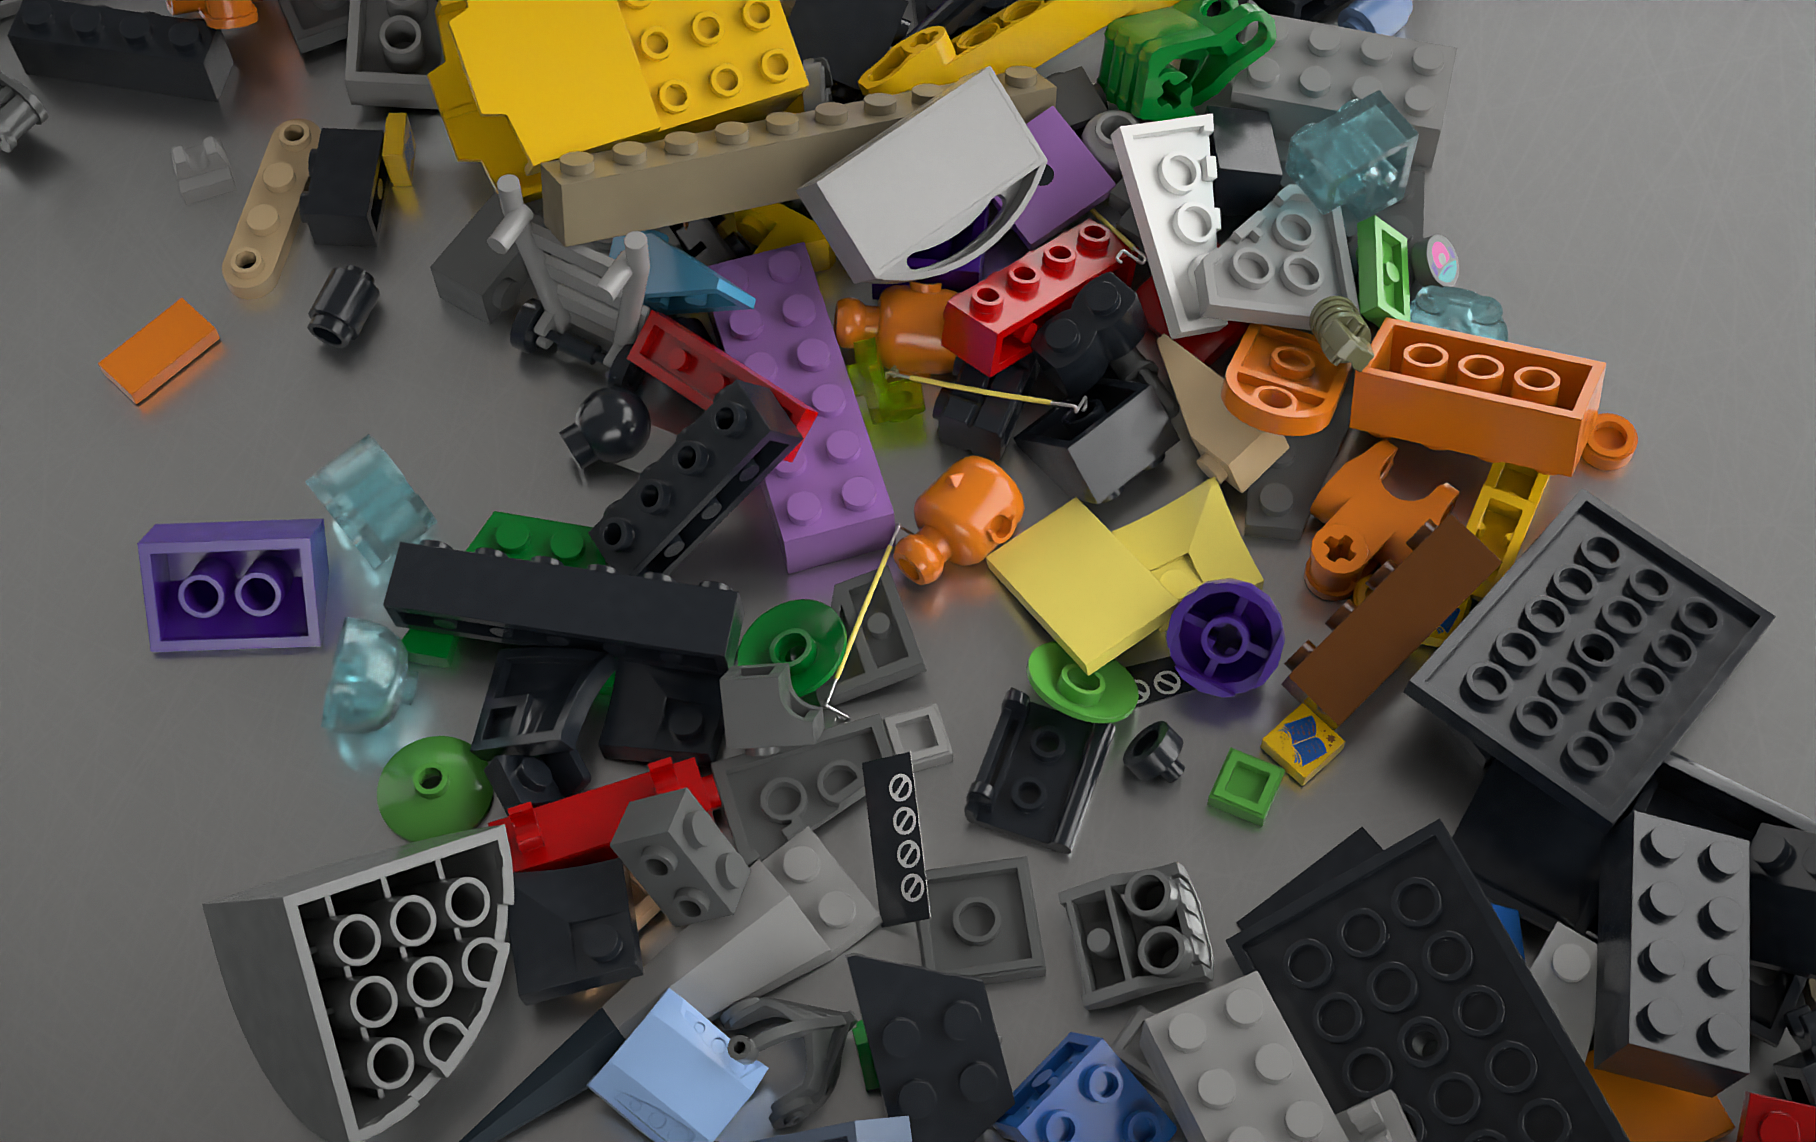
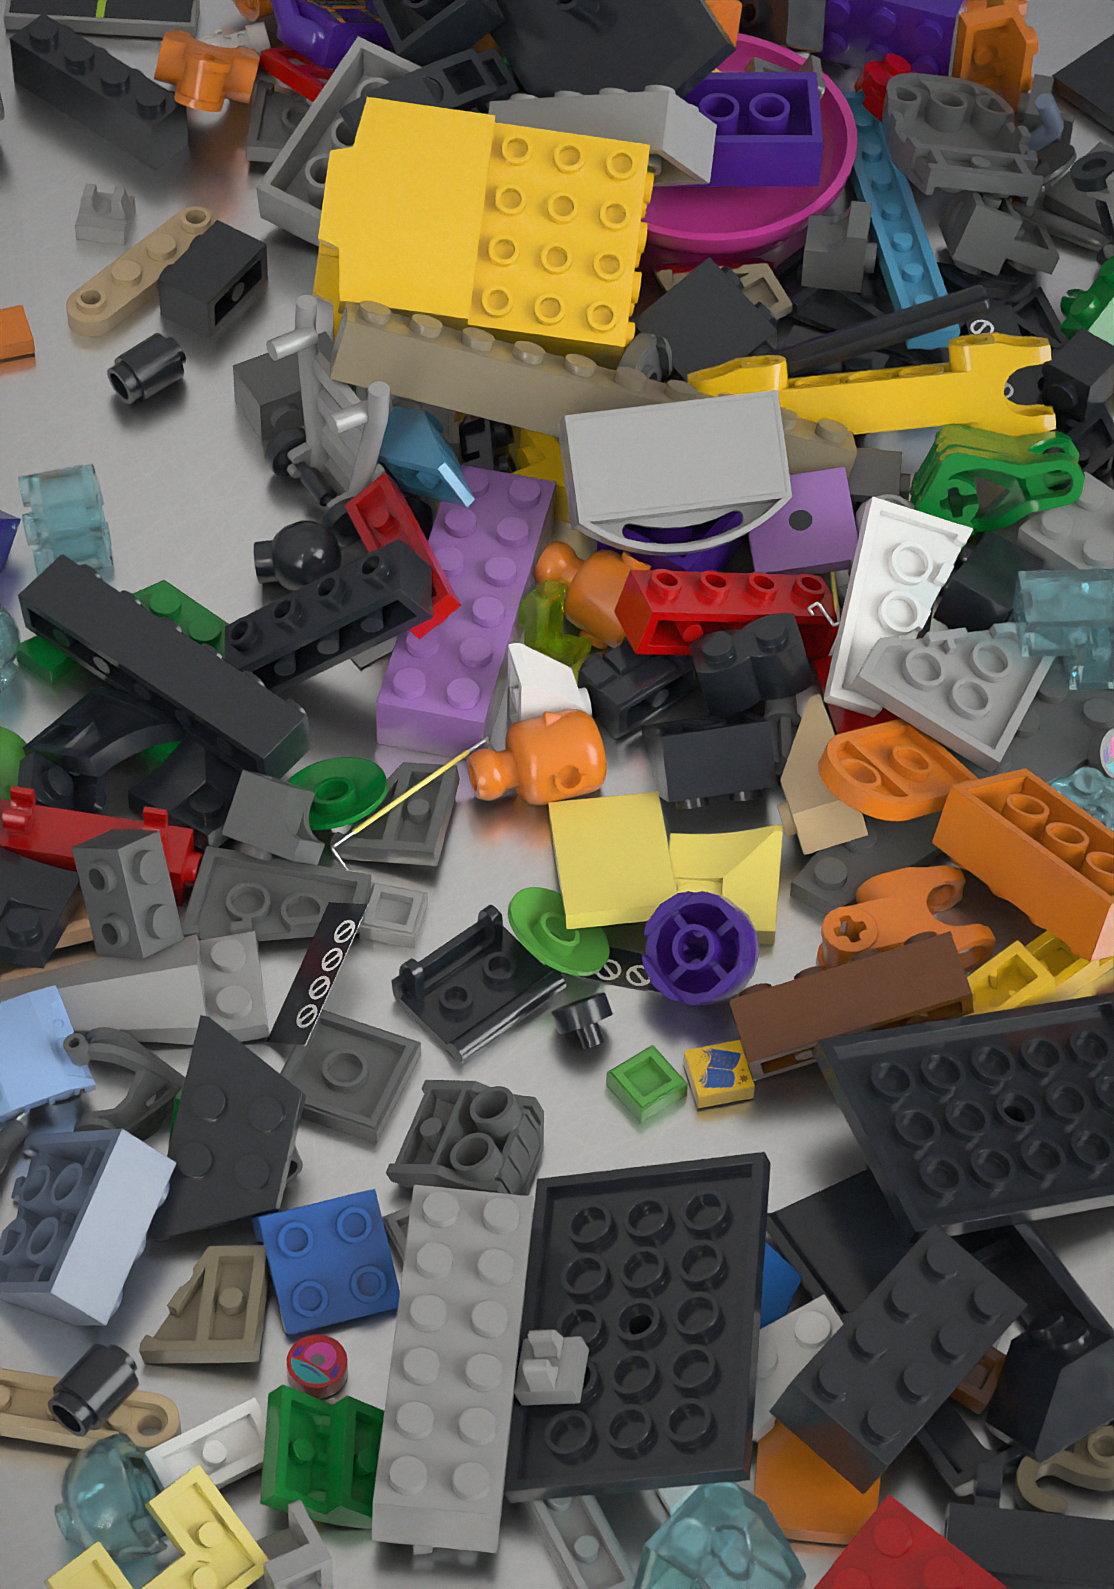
camera: 25 degrees right, 10 degrees down
yellow tile [382,113,416,187] -> none
light yellow piece [885,365,1087,413] -> none
olive hinge [1309,296,1375,372] -> none
bright green plate [1356,215,1411,327] -> none
none -> white slope [507,643,592,726]

